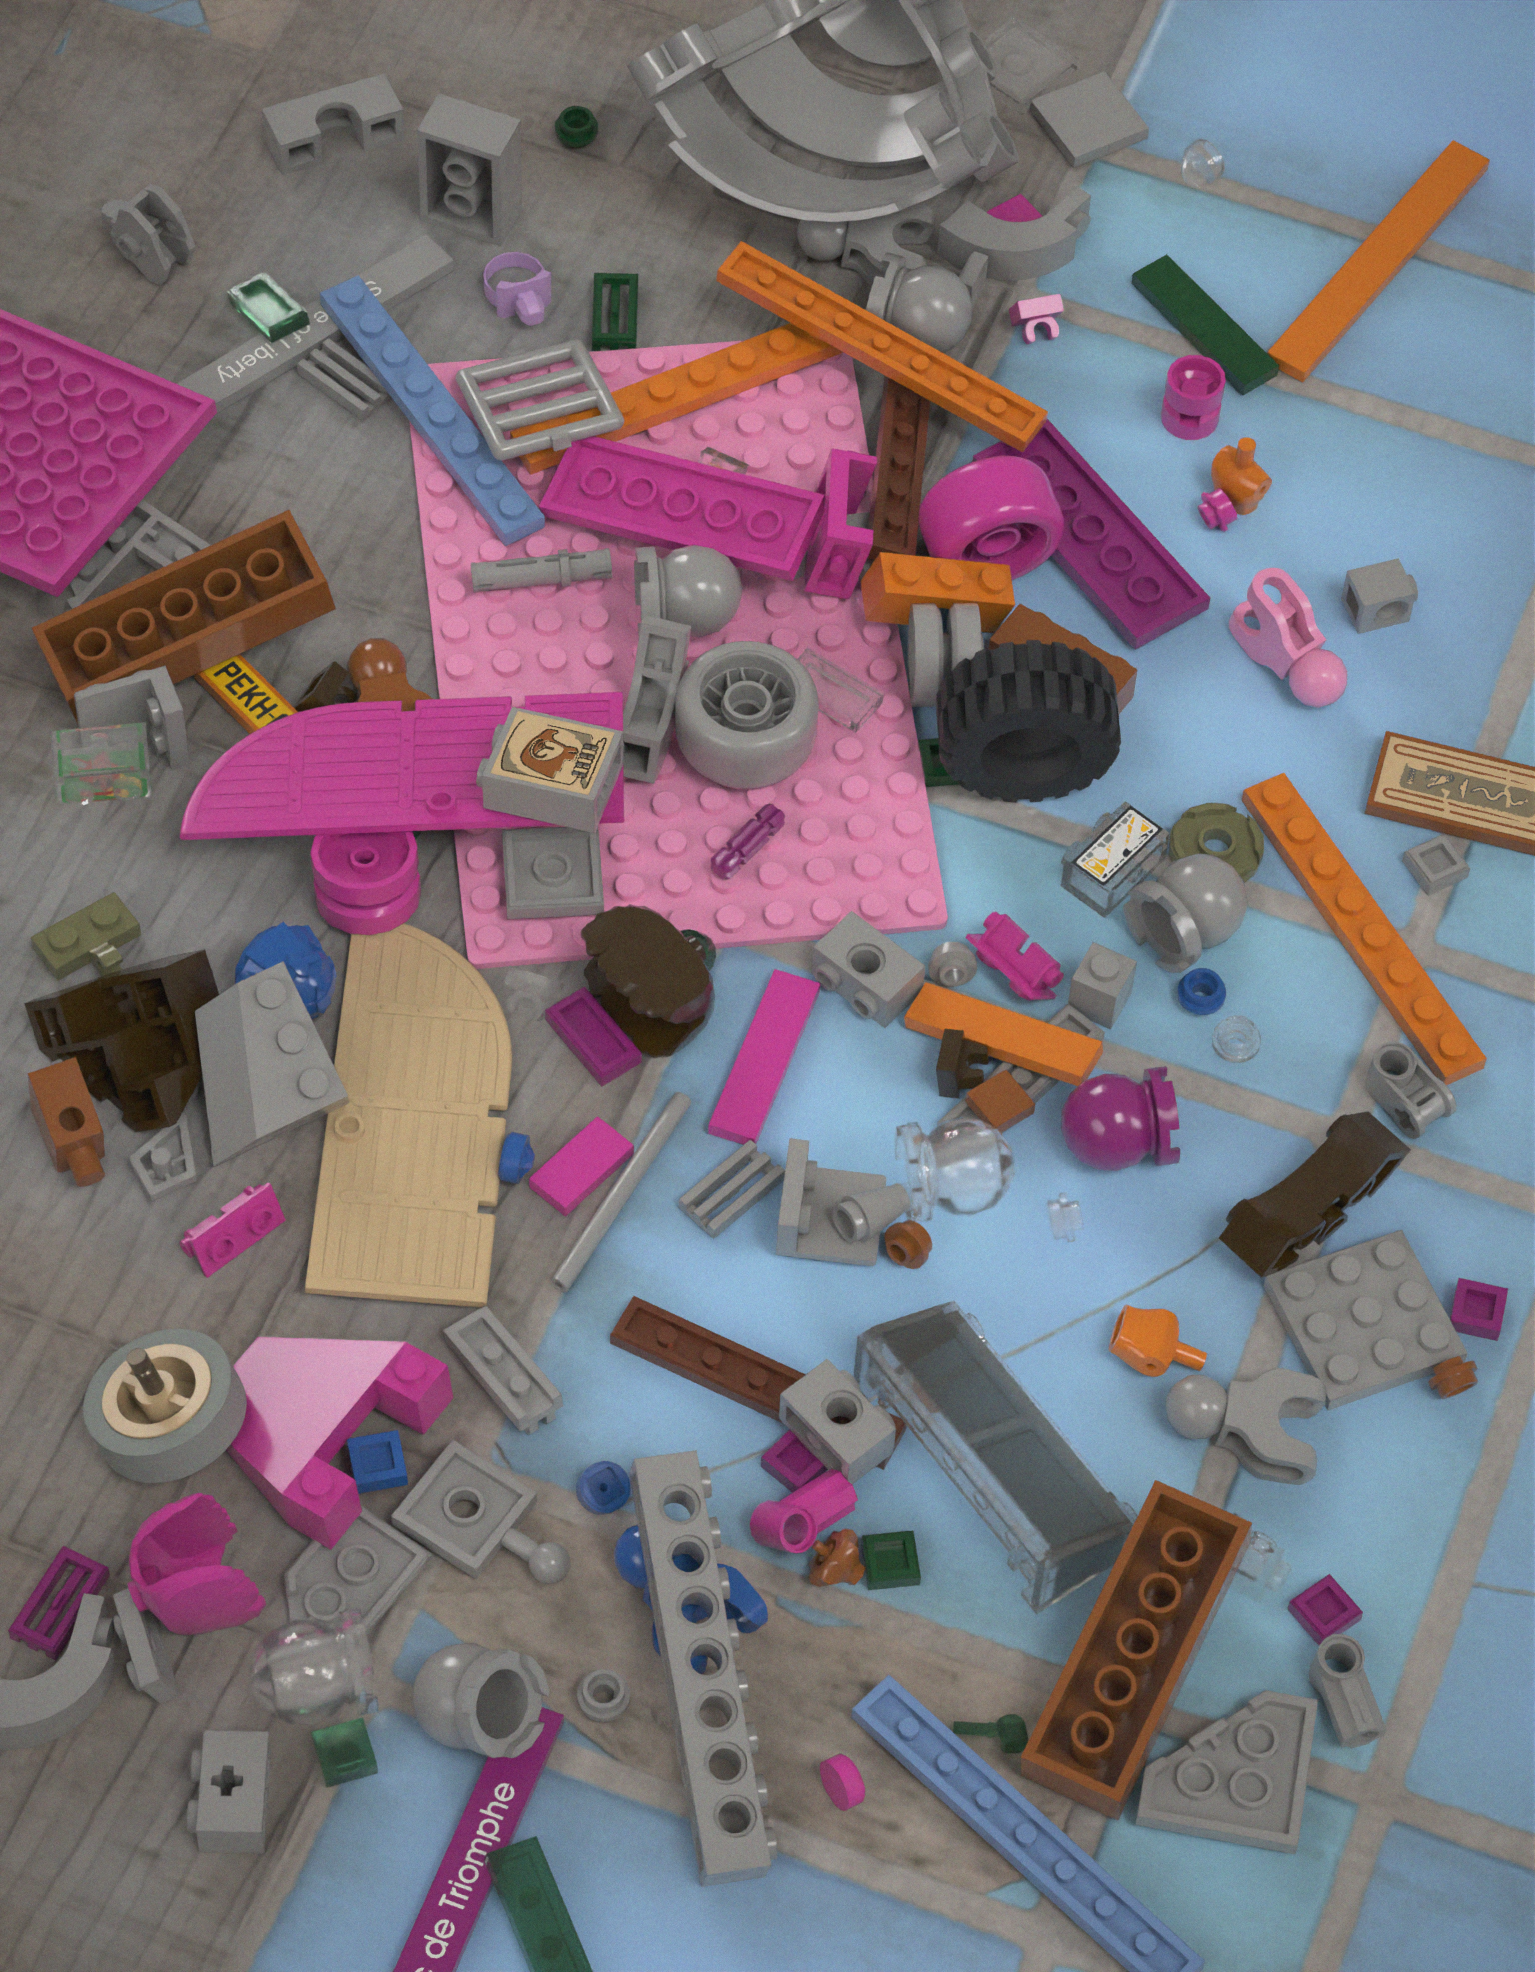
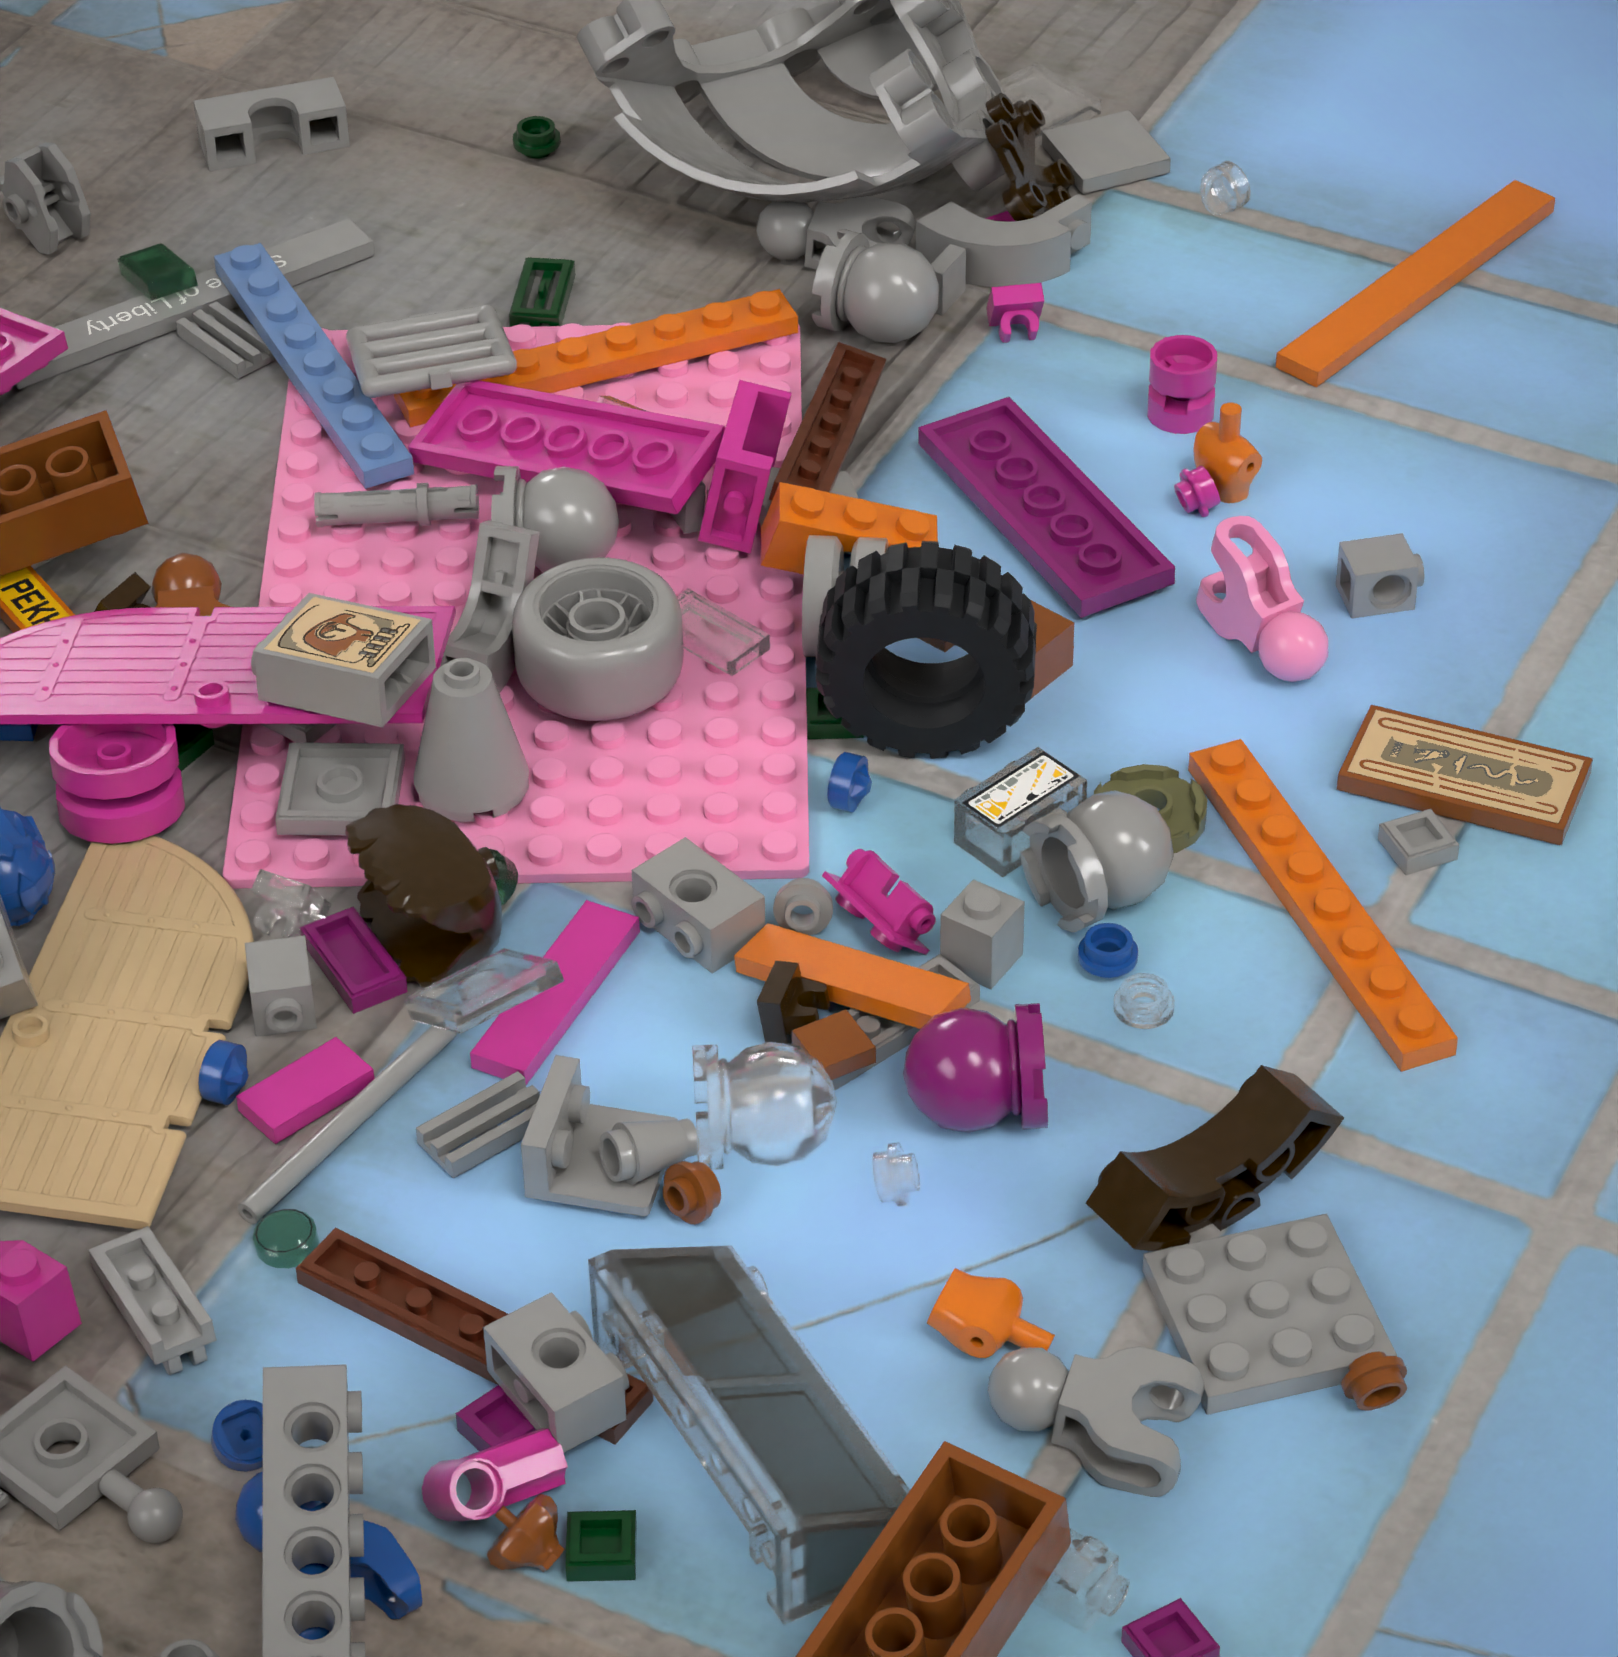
camera: 10 degrees right, 15 degrees down
light grey brick [417,94,522,246] -> none
lavender piece [483,252,551,326] -> none
magenta axle [710,803,785,880] -> none
orange plate [716,241,1048,452] -> none
dark pink wheel [918,456,1064,581] -> none
dark green tile [1131,254,1279,395] -> none
light grey piece [1365,1041,1457,1139] -> none
magenta tile [1450,1278,1508,1341] -> none
none -> light grey brick [245,935,317,1037]
none -> clear green piece [253,1209,319,1269]
none -> clear tile [404,948,564,1034]
none -> light grey cone [414,658,529,822]
none -> blue tile [827,752,872,813]
none -> dark brown plant [985,93,1075,221]

